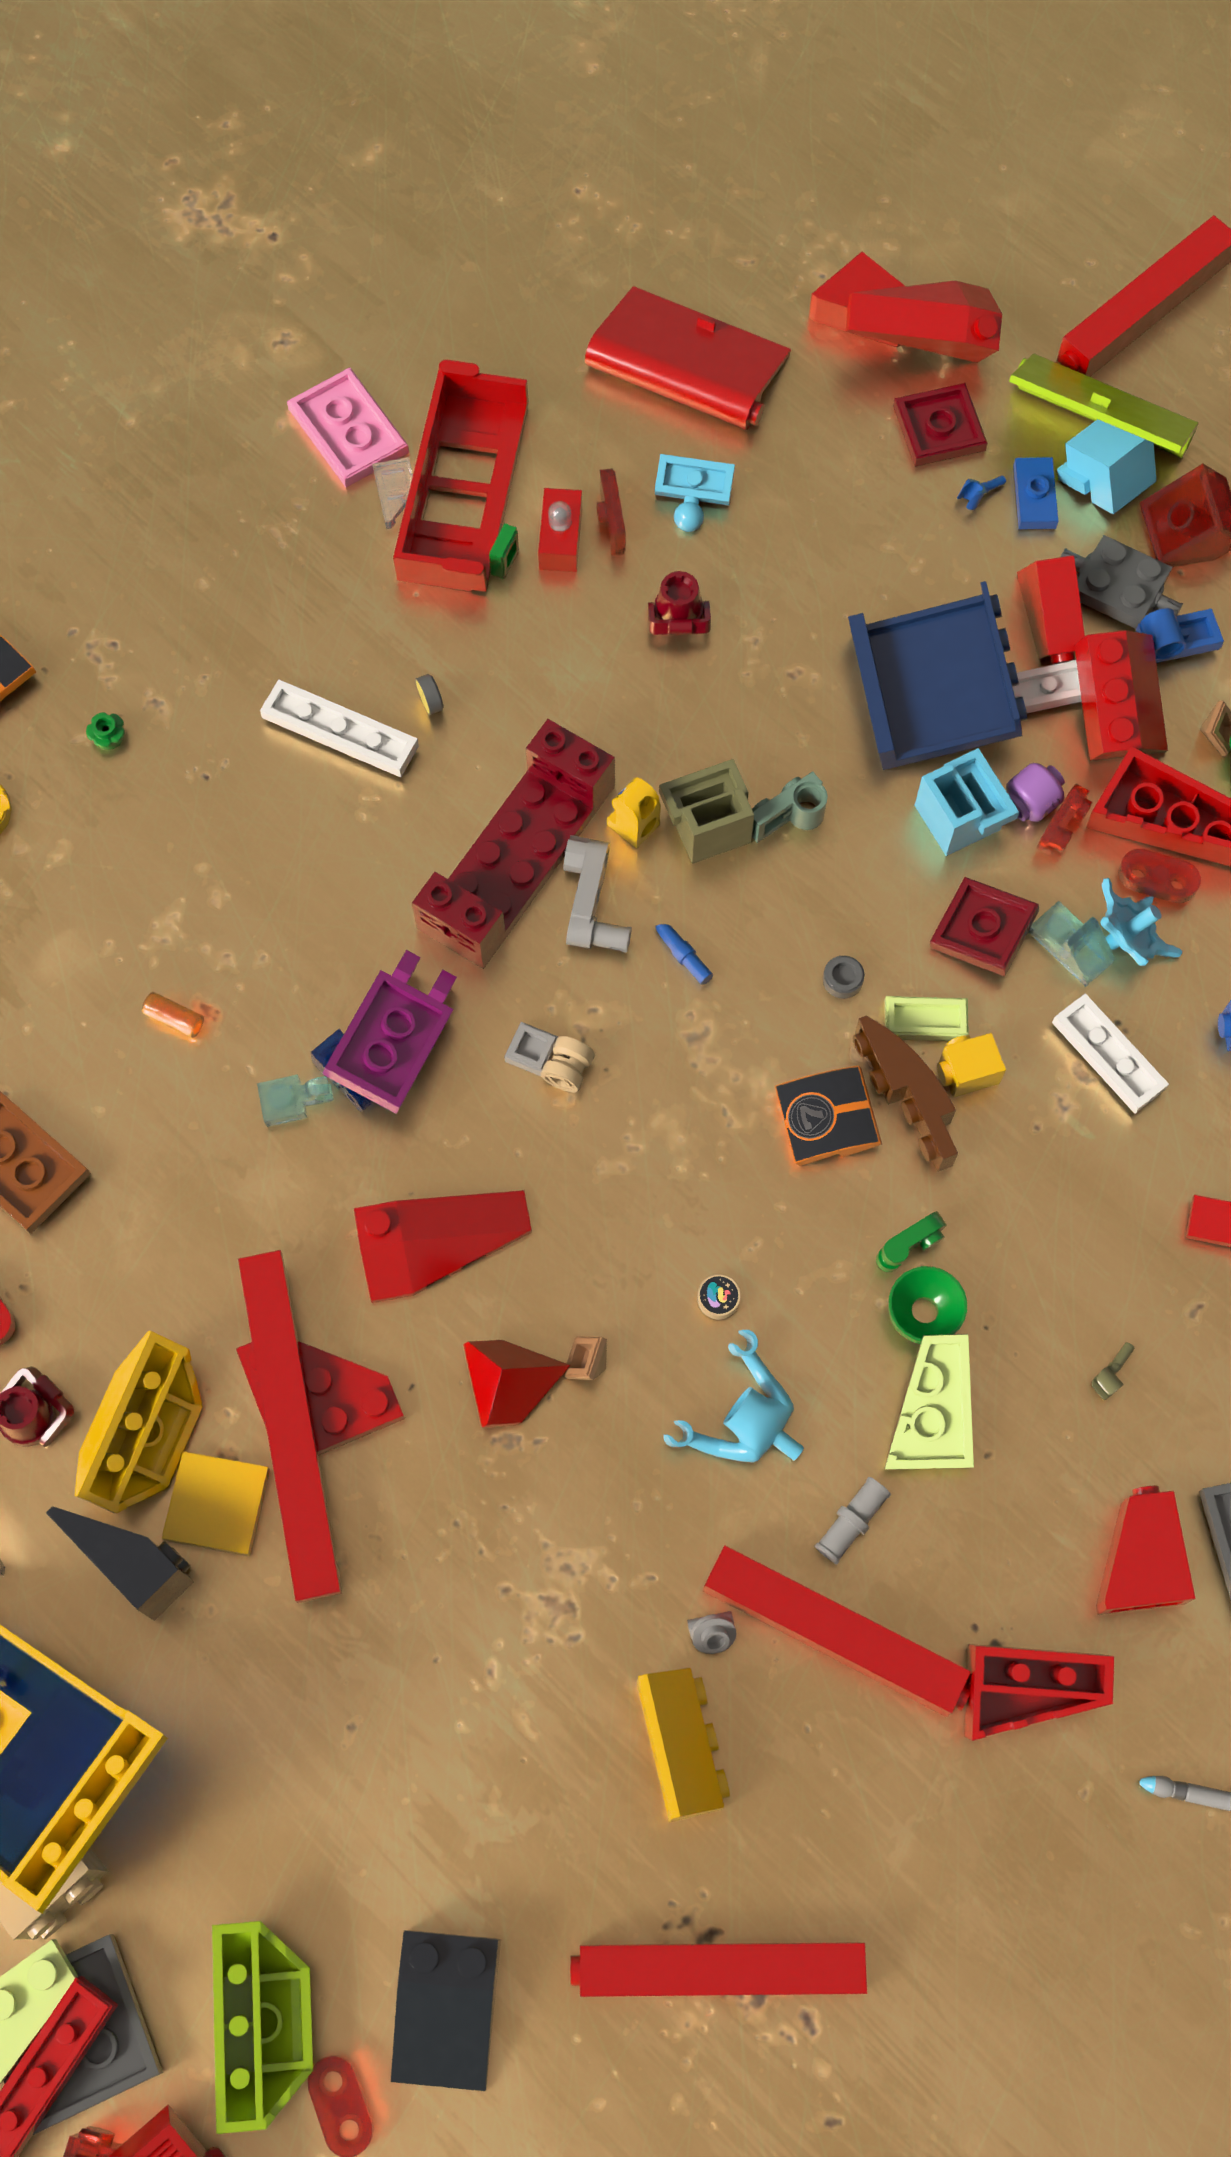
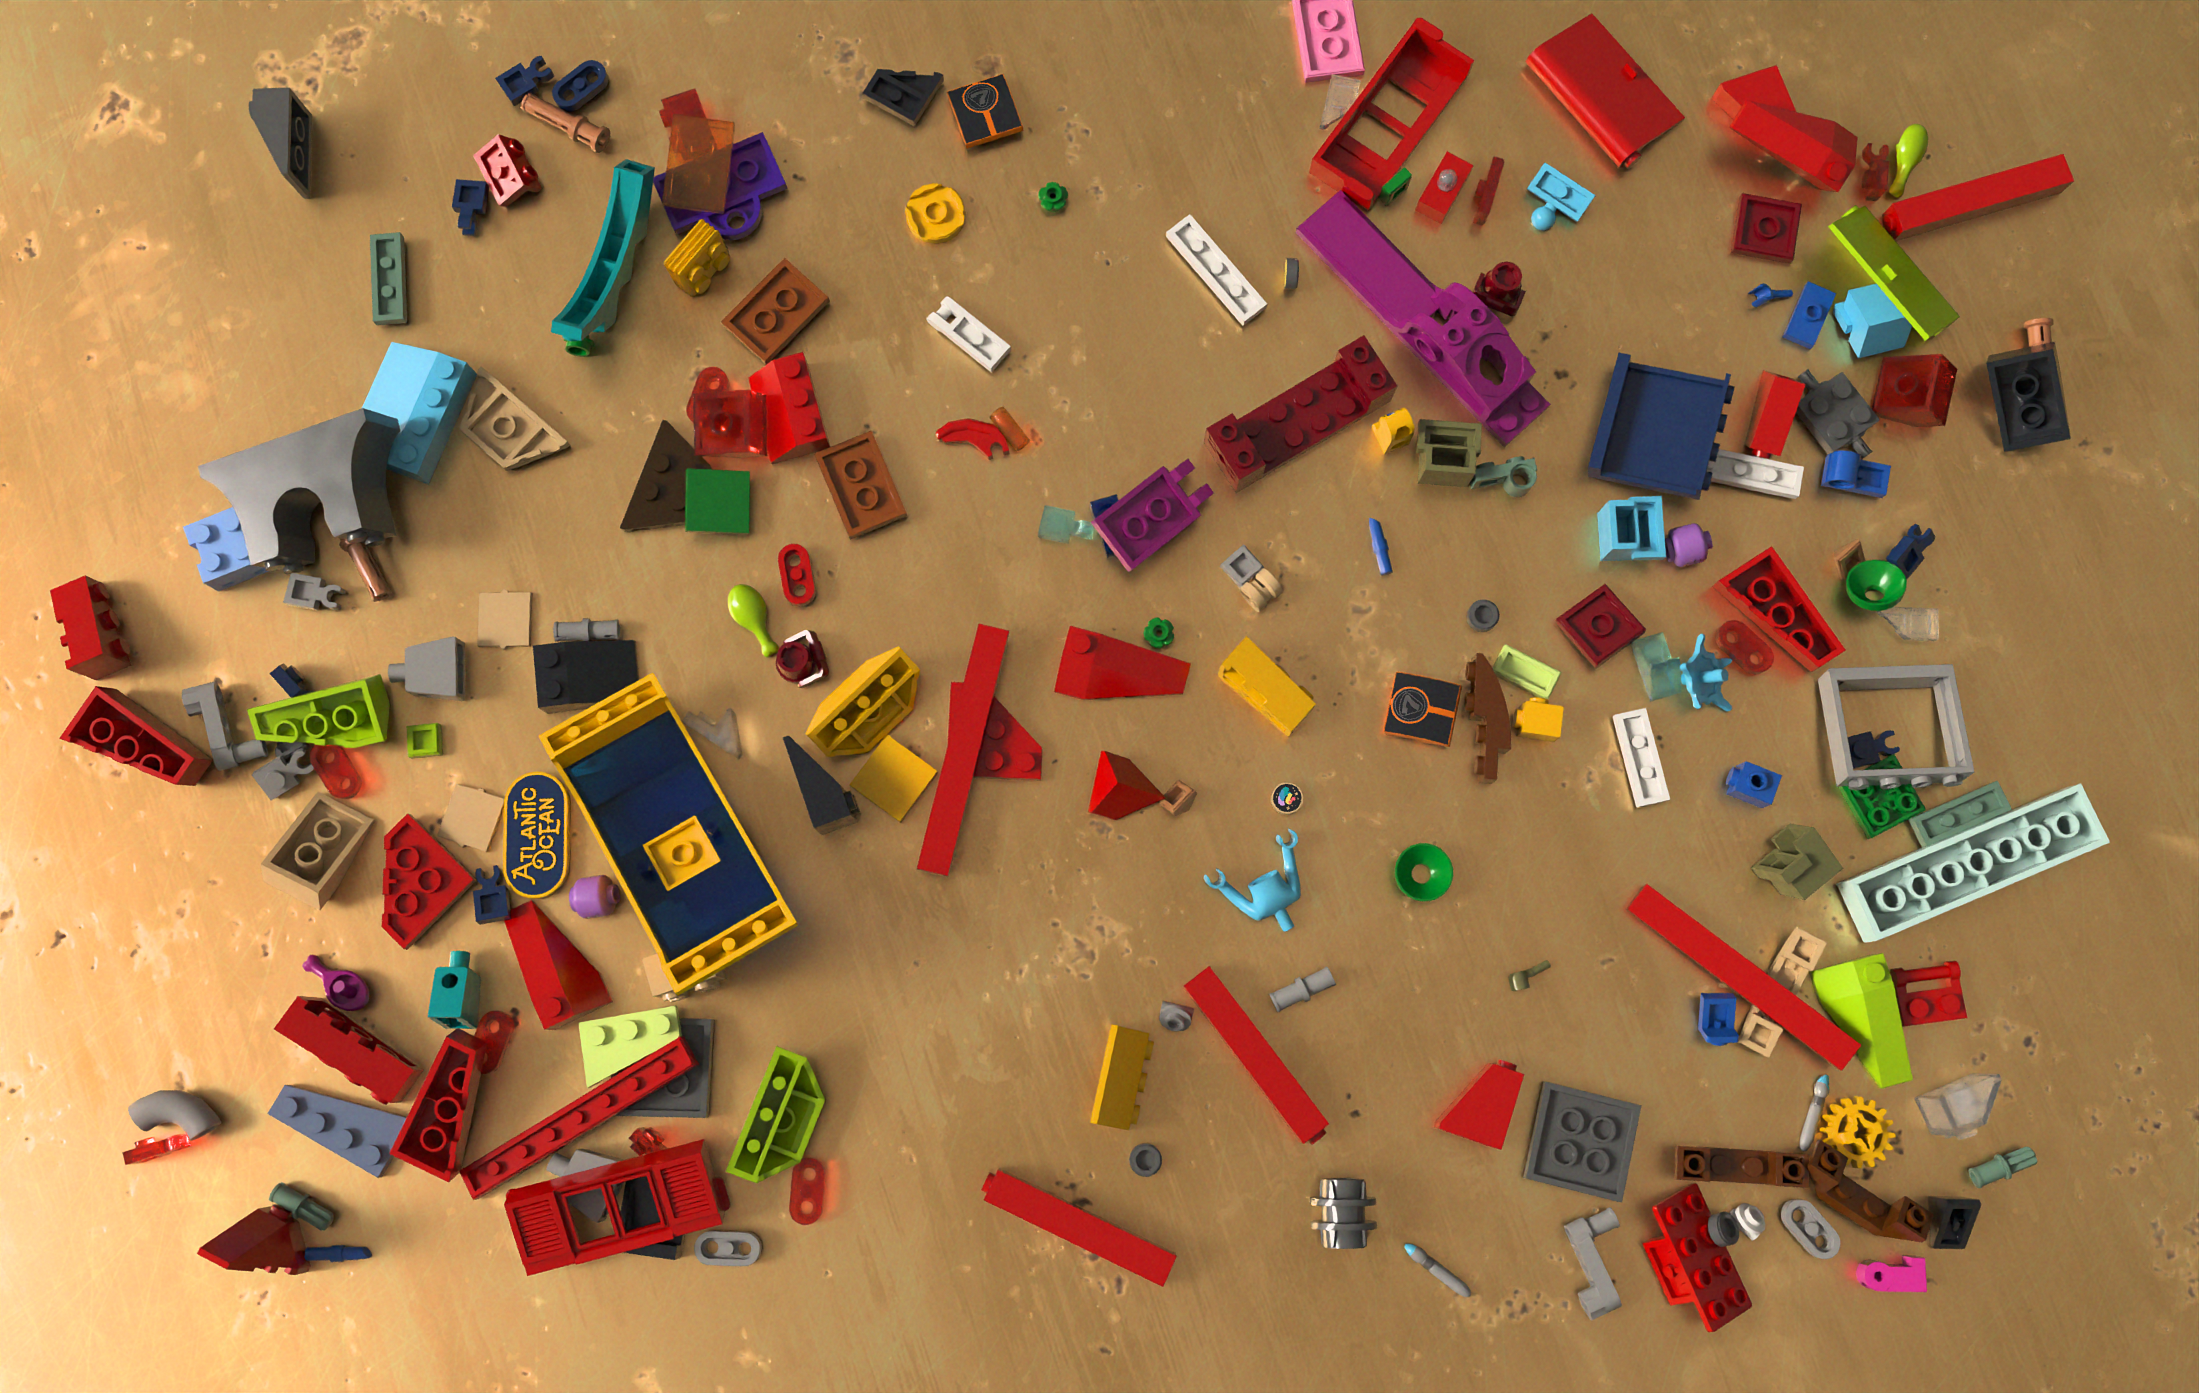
camera: 25 degrees right, 10 degrees up
black slope [391,1930,501,2091] -> none
light grey beam [563,835,632,953] -> none
green plate [876,1211,947,1272] -> none
yellowish green wing [885,1334,974,1469] -> none
red wedge [964,1644,1114,1741] -> none
clear red plate [1036,783,1093,856] -> none
red slope [1074,630,1168,761] -> none
none -> white plate [926,296,1011,372]
none -> red piece [936,418,1010,460]
none -> dark grey tile [1129,1143,1162,1177]
none -> green plate [1144,618,1174,648]
none -> yellow wedge [1218,636,1316,737]
none -> magenta piece [1295,190,1551,447]
none -> dark grey piece [1310,1178,1377,1249]
none -> clear red plate [1862,143,1889,201]
none -> lime piece [1889,124,1928,198]

